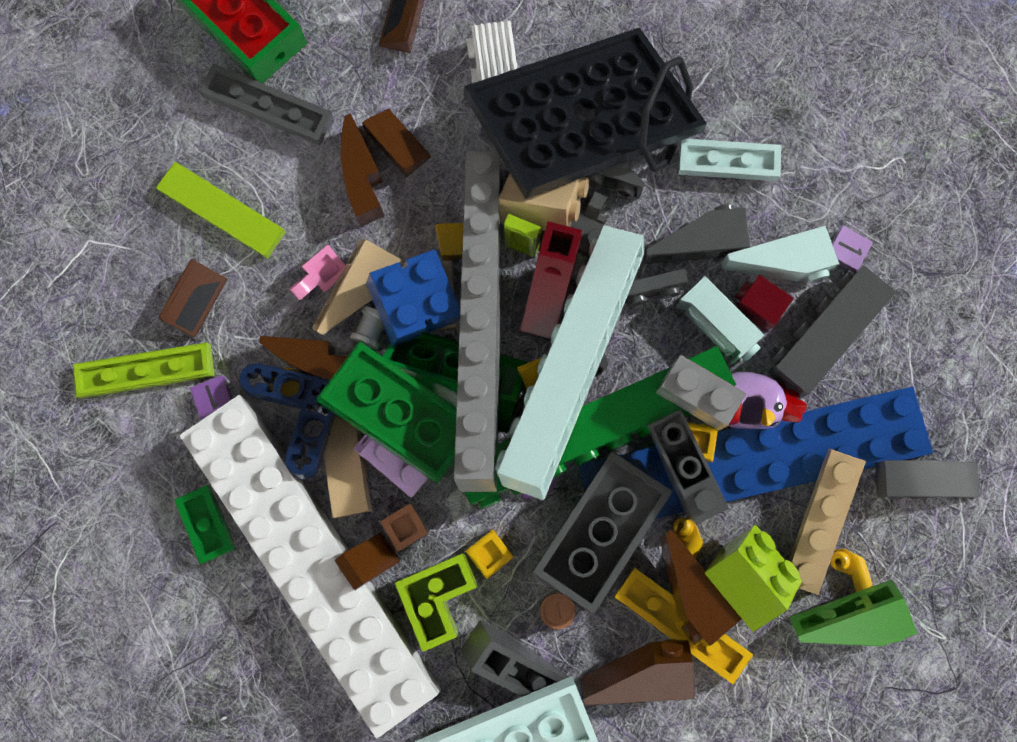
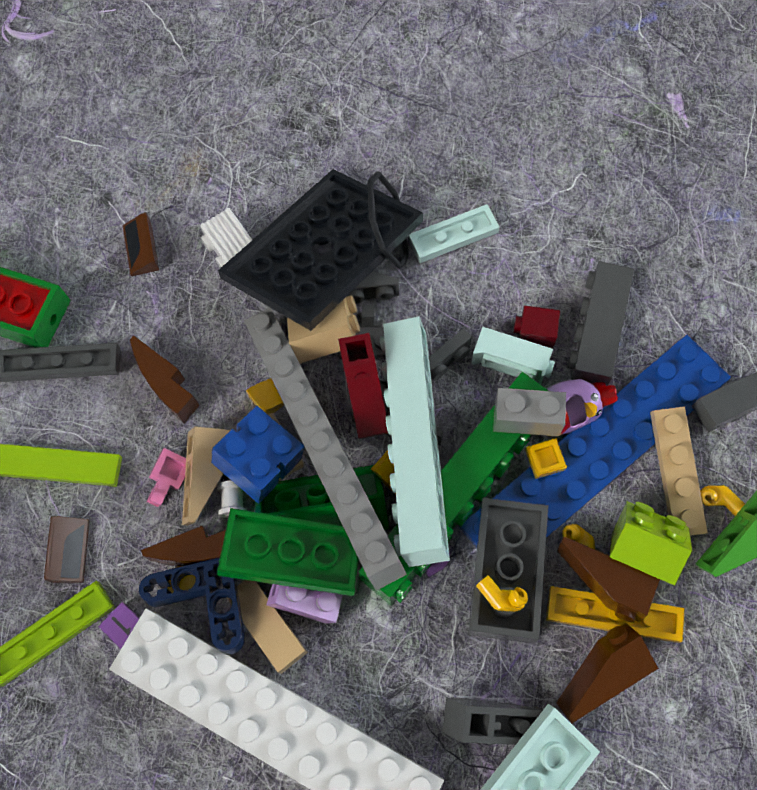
camera: 25 degrees left, 10 degrees down
green plate [174,485,236,565] -> none
reddish brown tile [334,533,400,590] -> none
reddish brown slope [362,109,431,178] -> none
nougat plate [380,503,429,552] -> none
lime brick [395,553,478,652] -> none
yellow tile [465,529,514,579] -> none
lime tile [504,214,541,257] -> none
nougat piece [540,593,575,629] -> none
dark grey slope [643,204,750,264] -> none
dark grey slope [647,409,729,525] -> none
light aqua slope [721,226,839,283] -> none
lavender tile [832,226,873,273] -> none
none -> yellow arm [476,575,528,612]

